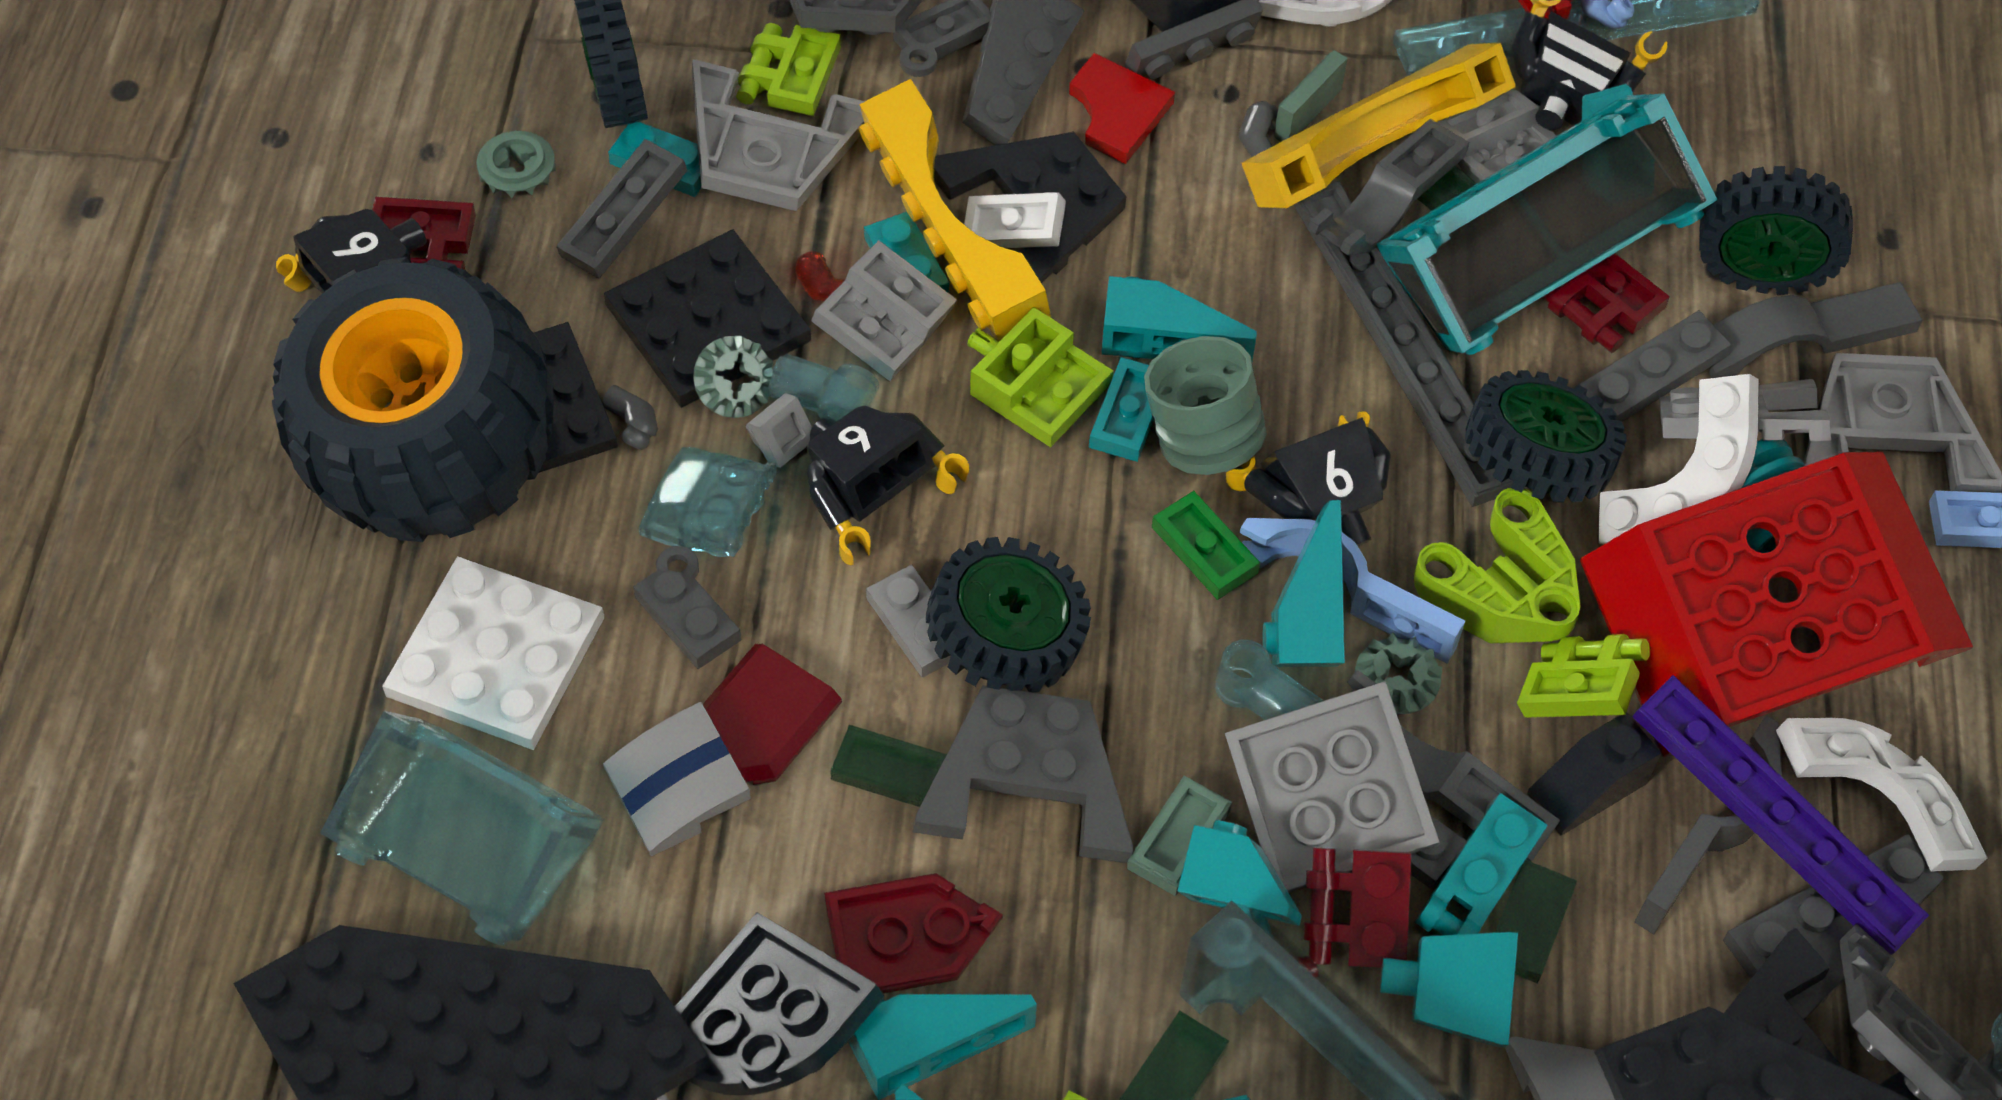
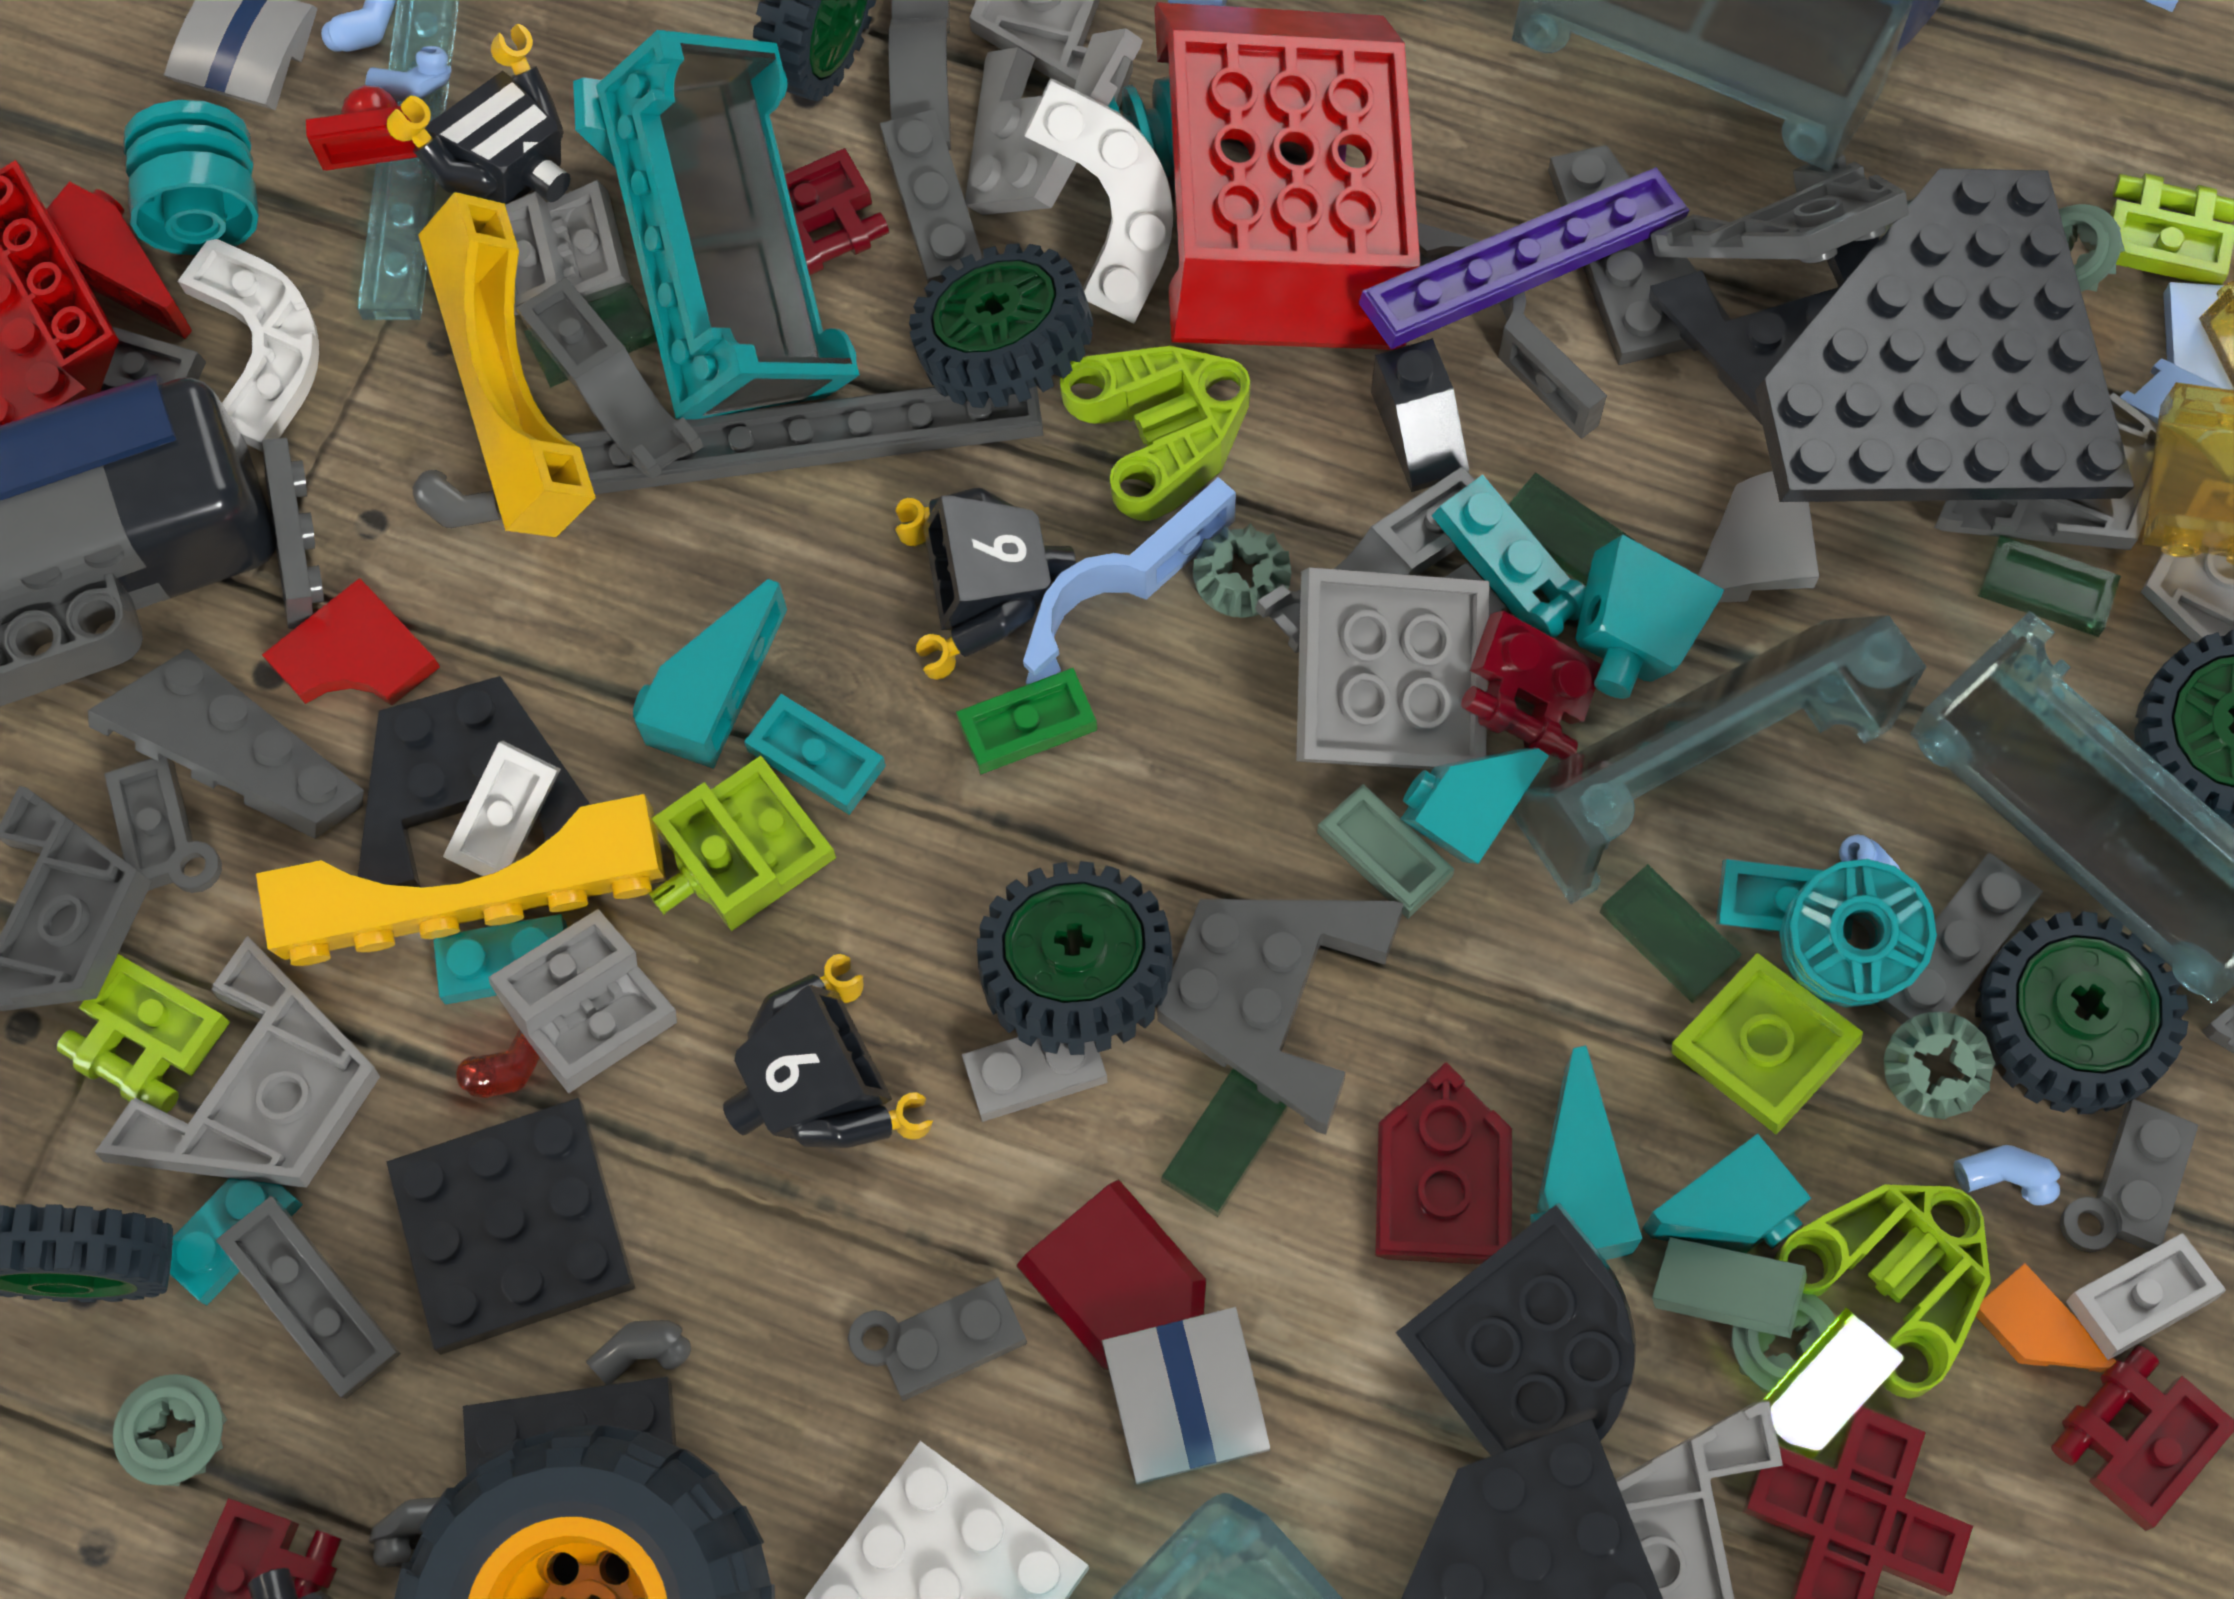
camera: 70 degrees left, 10 degrees up
clear light blue slope [638,447,777,557] -> none
sand green gear [693,336,776,418] -> none
light grey tile [746,393,812,468] -> none
clear light blue piece [769,354,879,422] -> none
sand green wheel [1144,336,1267,475] -> none
clear light blue piece [1215,639,1324,720] -> none
teal slope [1263,500,1345,667] -> none
sand green tile [1274,50,1348,142] -> none
lime plate [1517,634,1650,718] -> none
white plate [1776,718,1987,871] -> none

